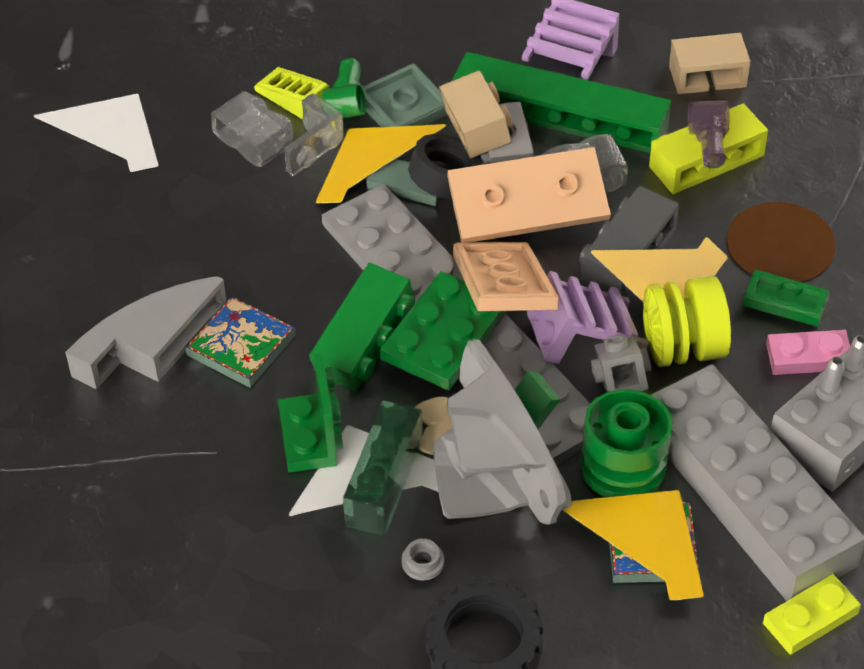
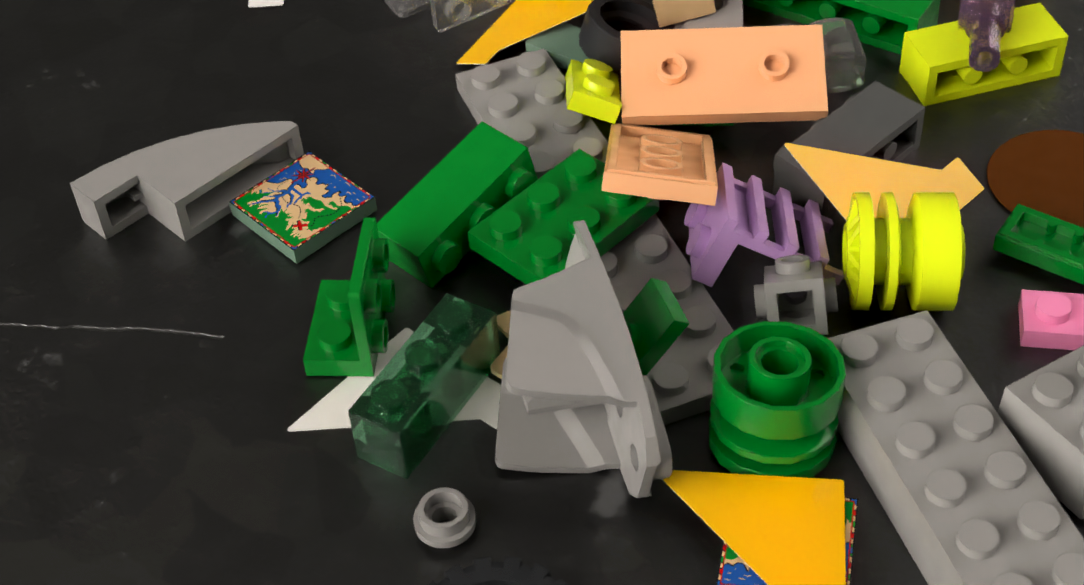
camera: 15 degrees right, 5 degrees down
none -> neon yellow plate [565,59,622,124]

